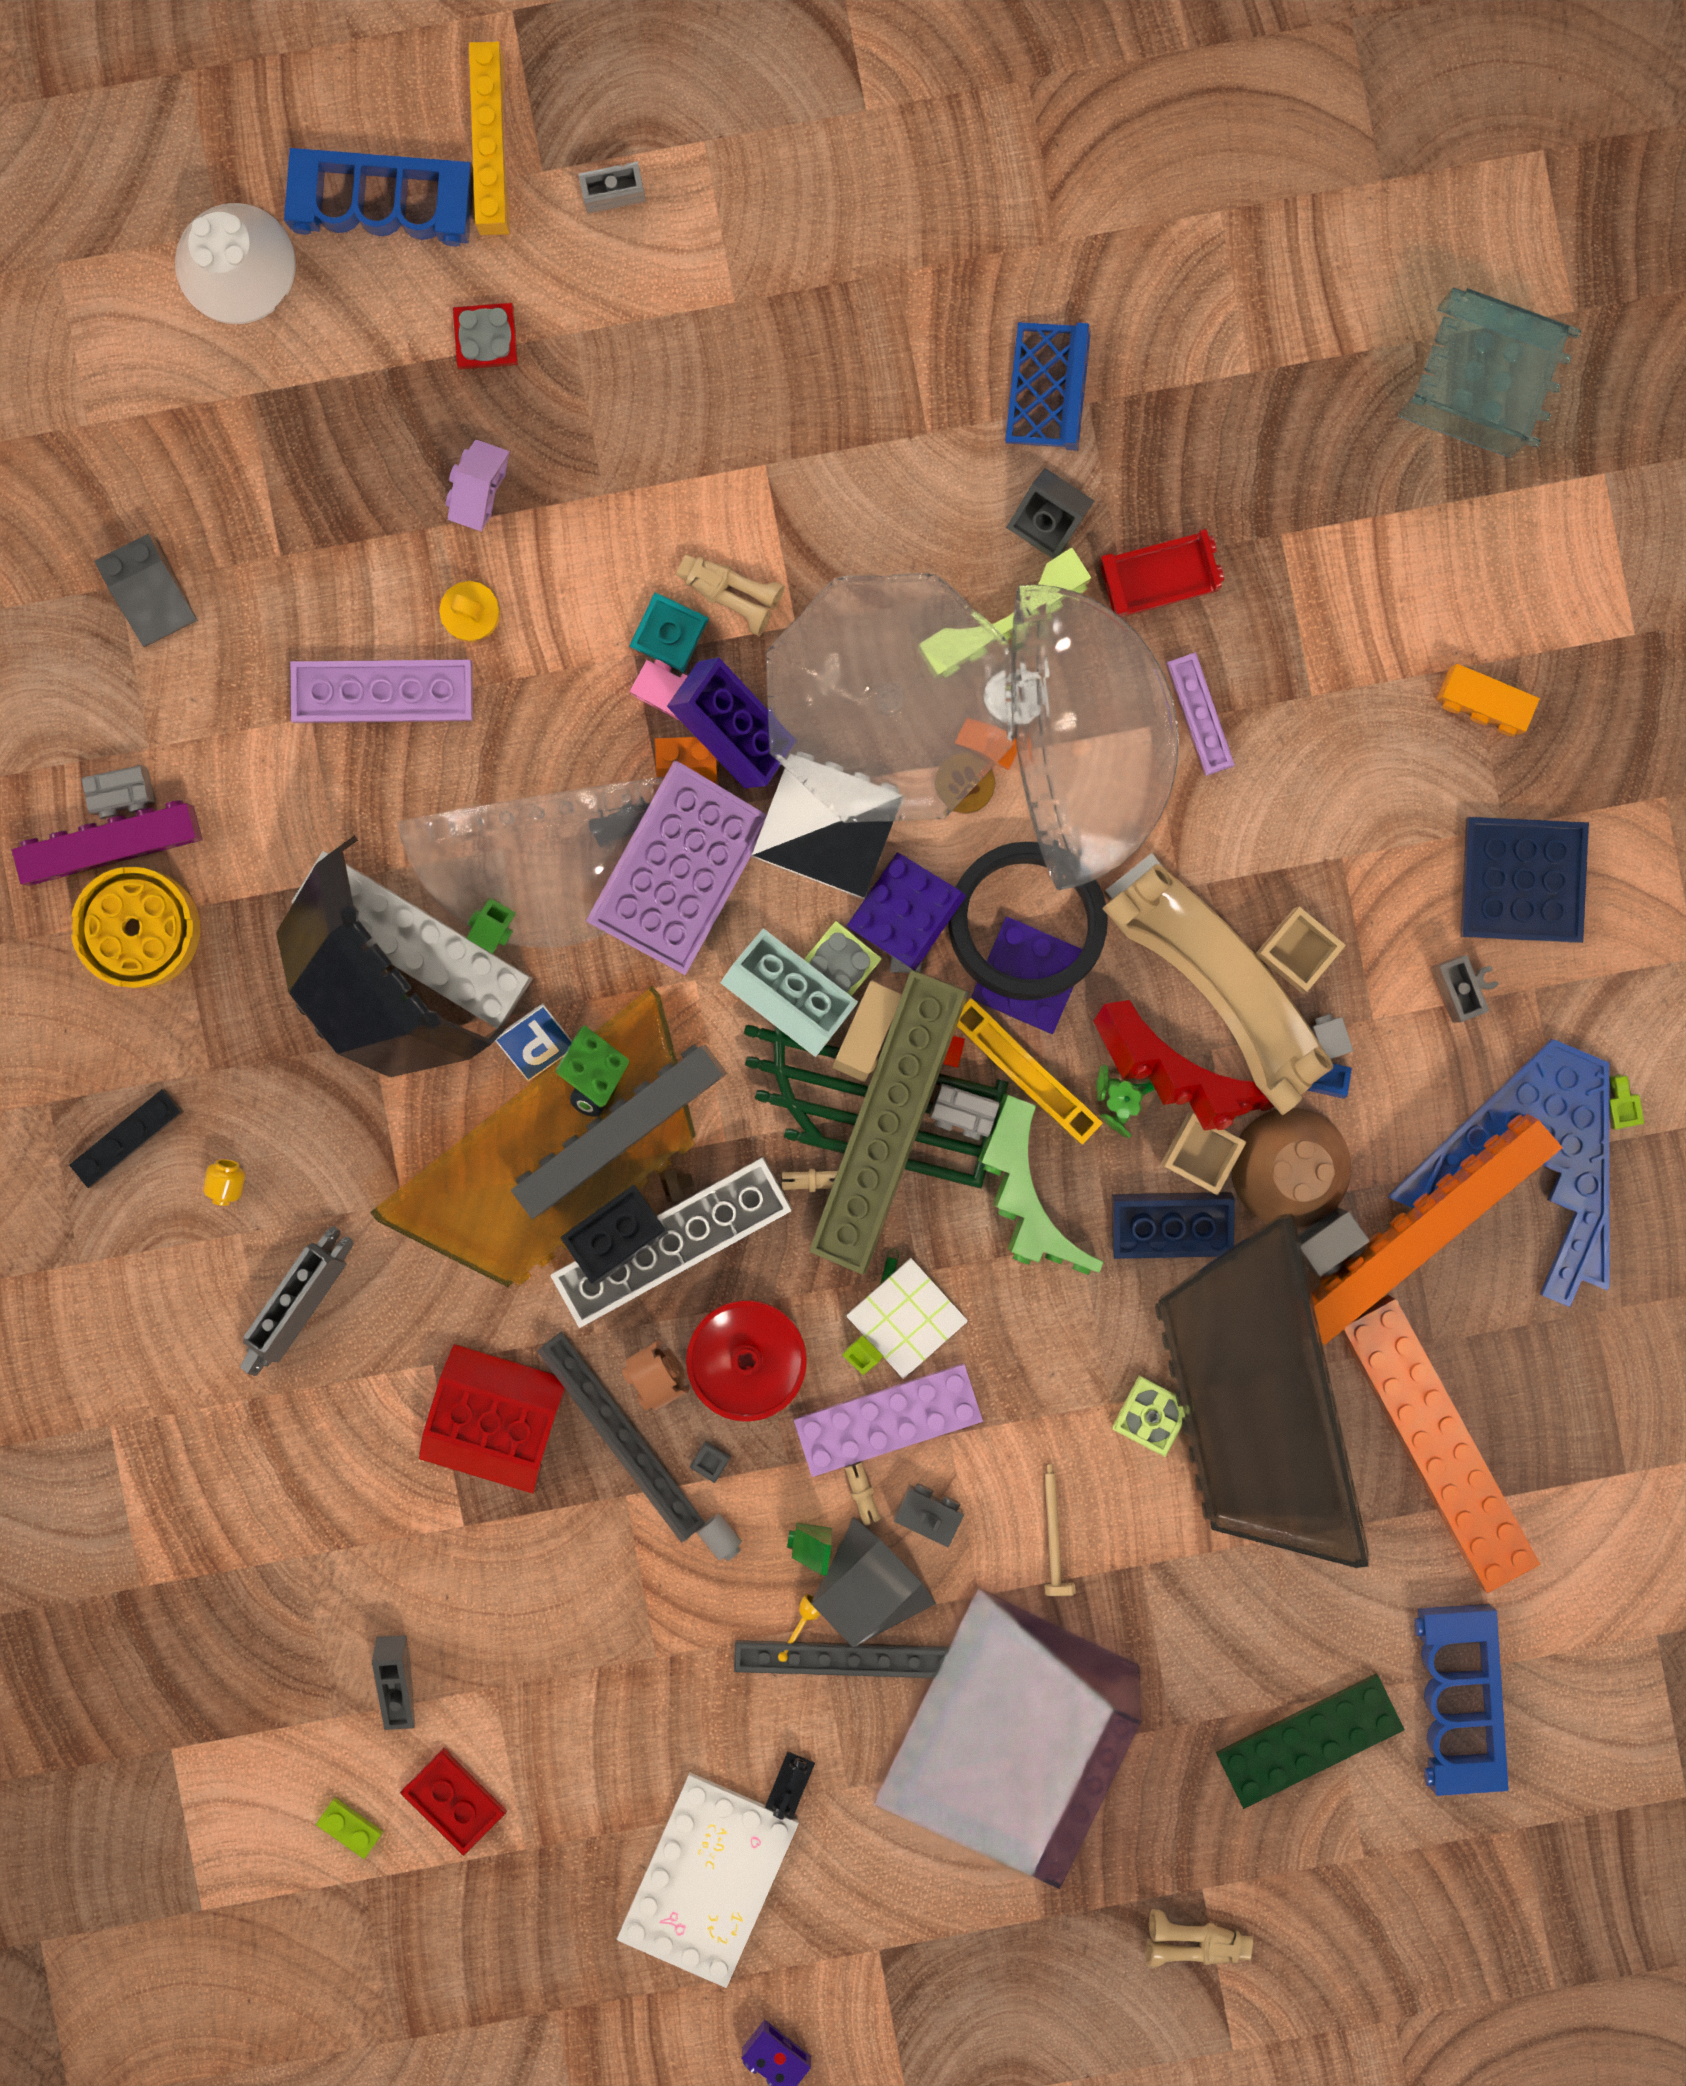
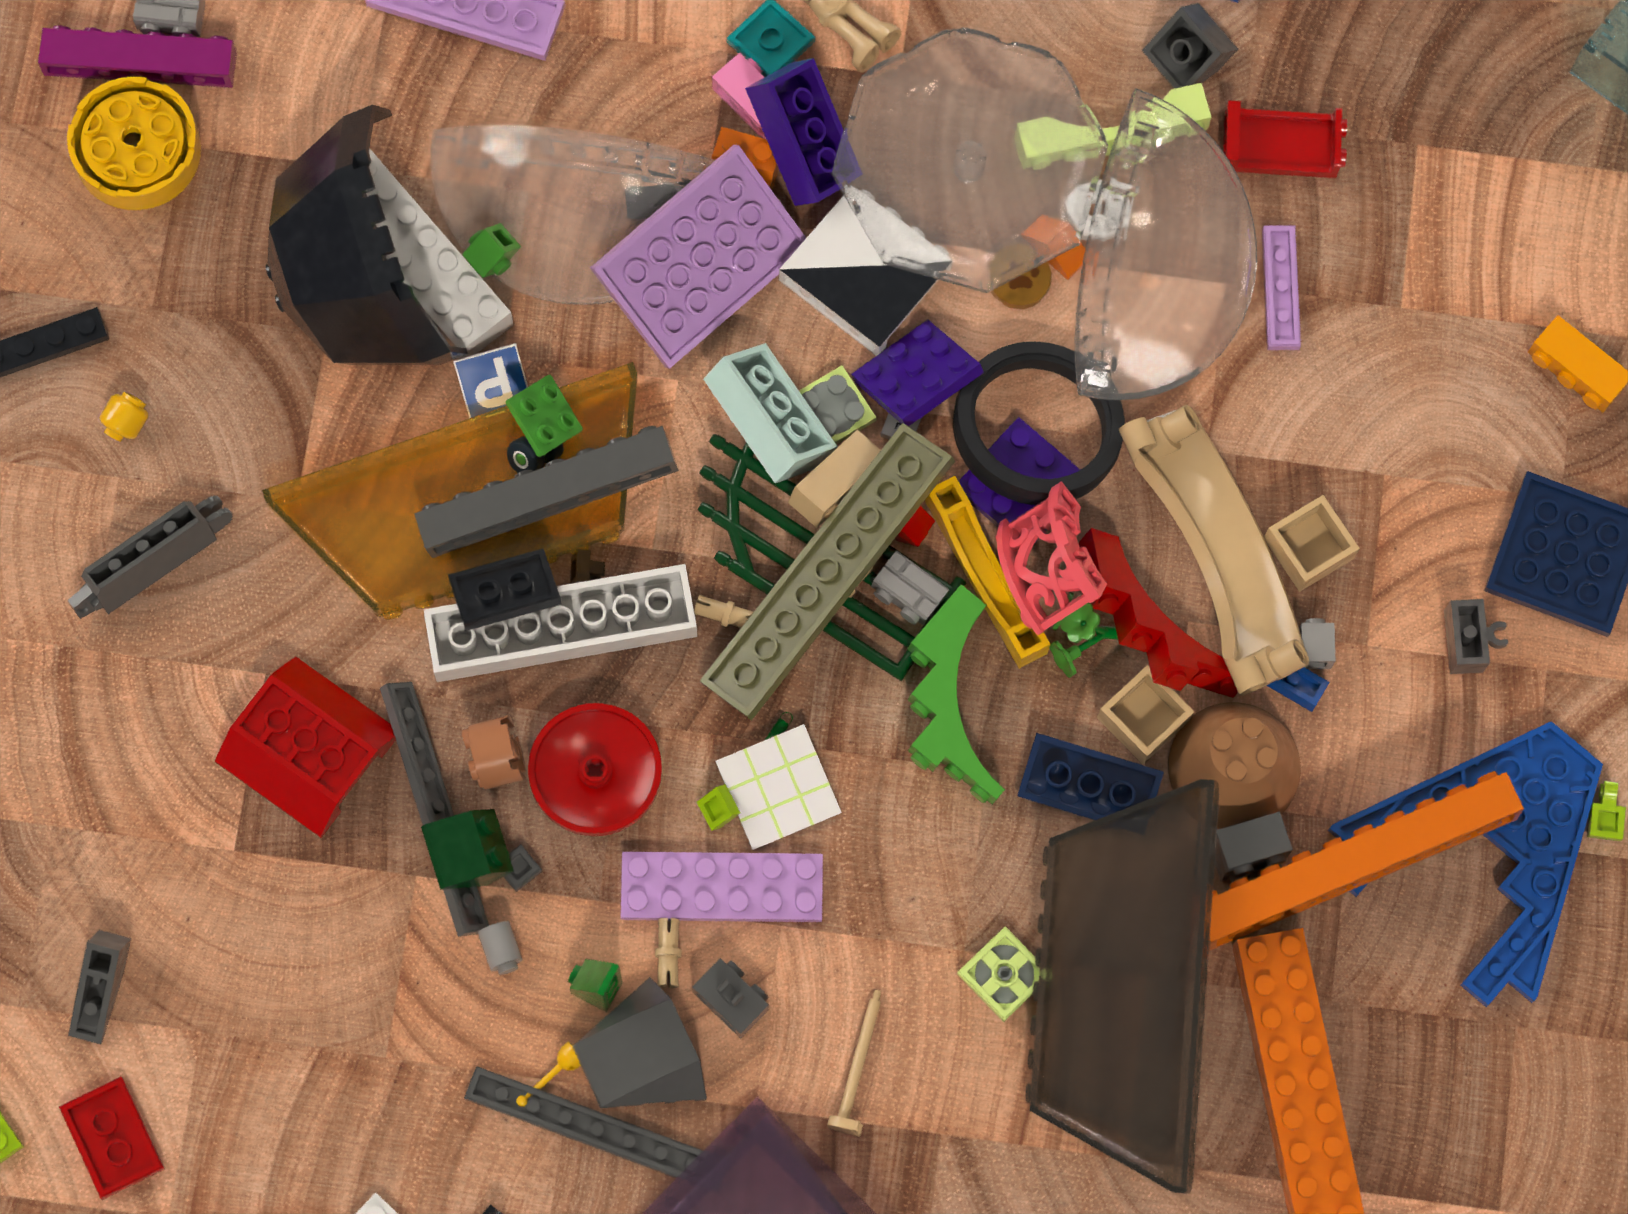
camera: 15 degrees right, 15 degrees down
none -> dark green slope [421,809,514,890]
none -> coral fence [995,481,1107,635]

